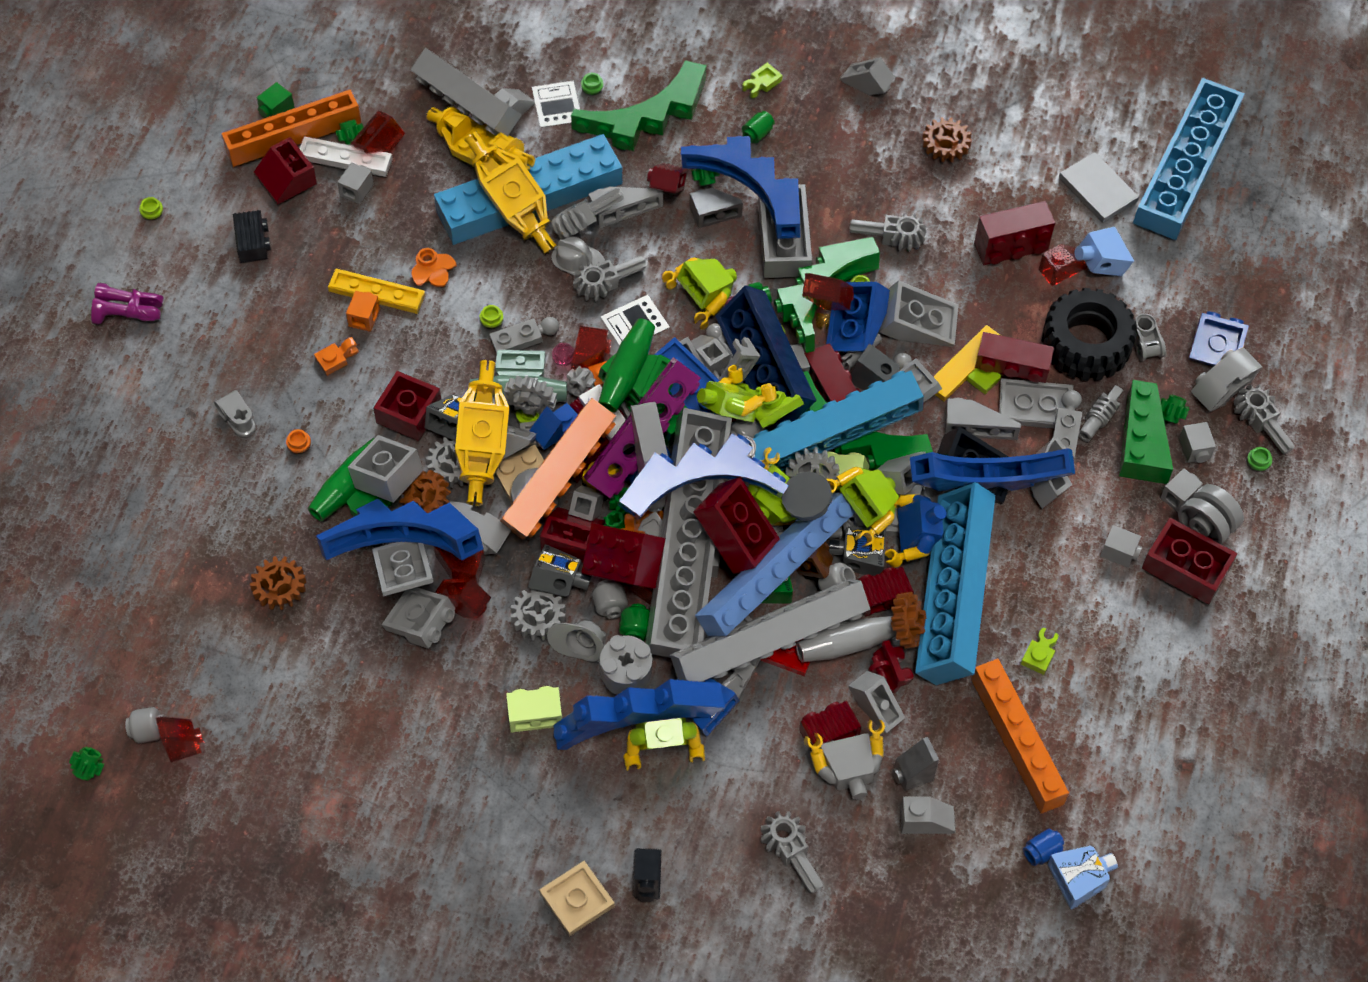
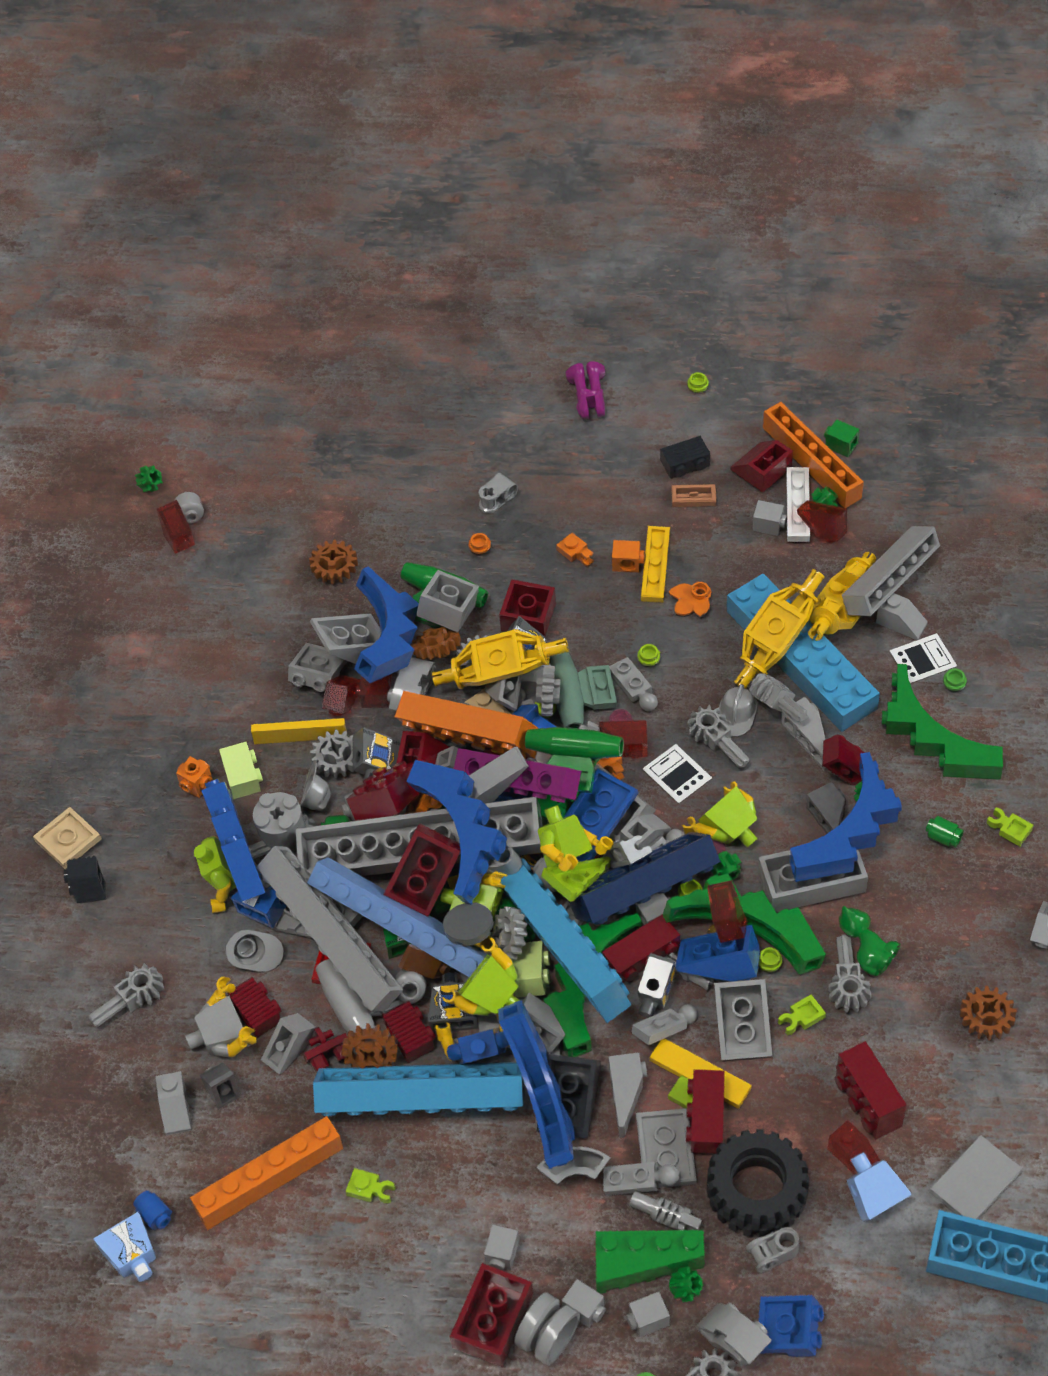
camera: 85 degrees right, 5 degrees down
none -> orange brick [176,756,213,798]
none -> light grey piece [225,930,284,972]
none -> yellow tile [251,718,347,744]
none -> nougat tile [672,484,716,507]
none -> lime plate [778,994,826,1035]
none -> green animal [839,906,901,976]

